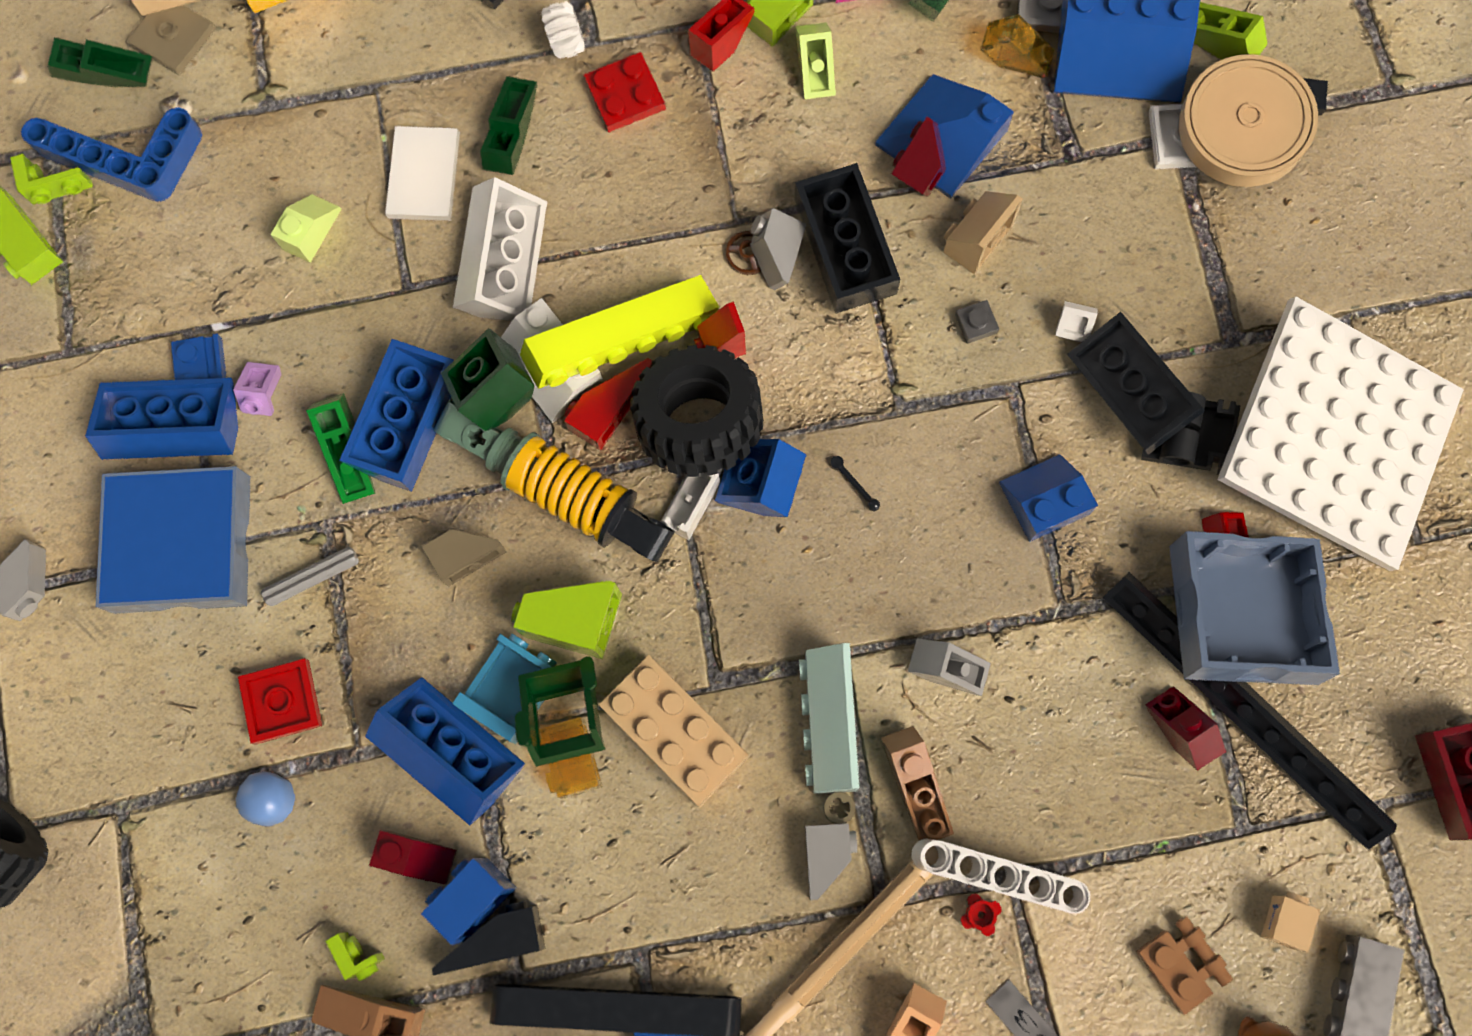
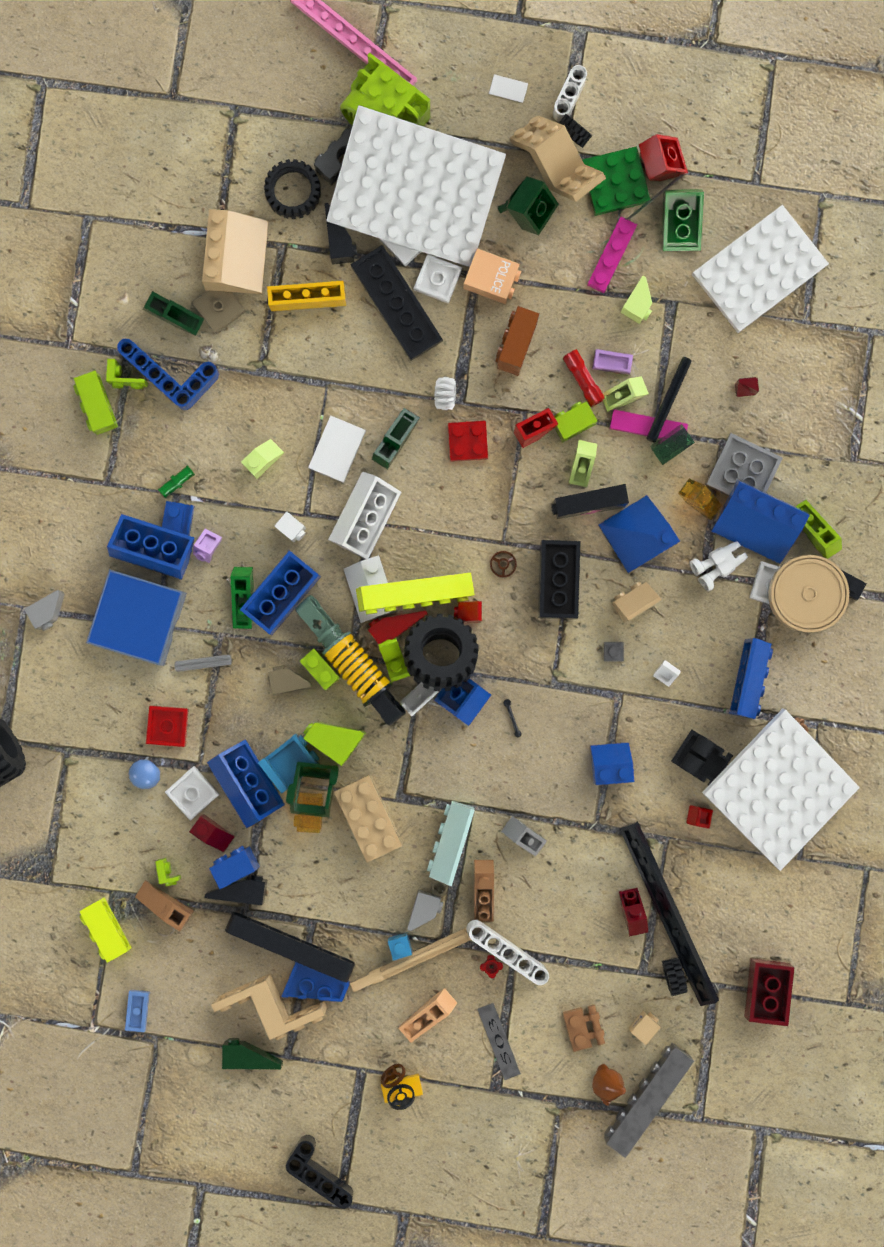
camera: 15 degrees right, 10 degrees up
dark green piece [441,328,535,431] -> none
light grey slope [750,208,806,290] -> none
dark red slope [891,117,946,197] -> none
black plate [1067,311,1205,454] -> none
sand blue tile [1169,531,1340,685] -> none
none -> green pin [158,465,195,499]
none -> white tile [165,766,220,821]
none -> white brick [275,512,306,542]
none -> lime brick [300,648,341,690]
none -> lime bracket [378,639,410,682]
none -> dark azure brick [388,932,412,961]
none -> black slope [551,484,629,519]
none -> black tyre [662,957,688,996]
none -> white piece [689,541,748,591]
none -> blue slope [729,638,773,719]

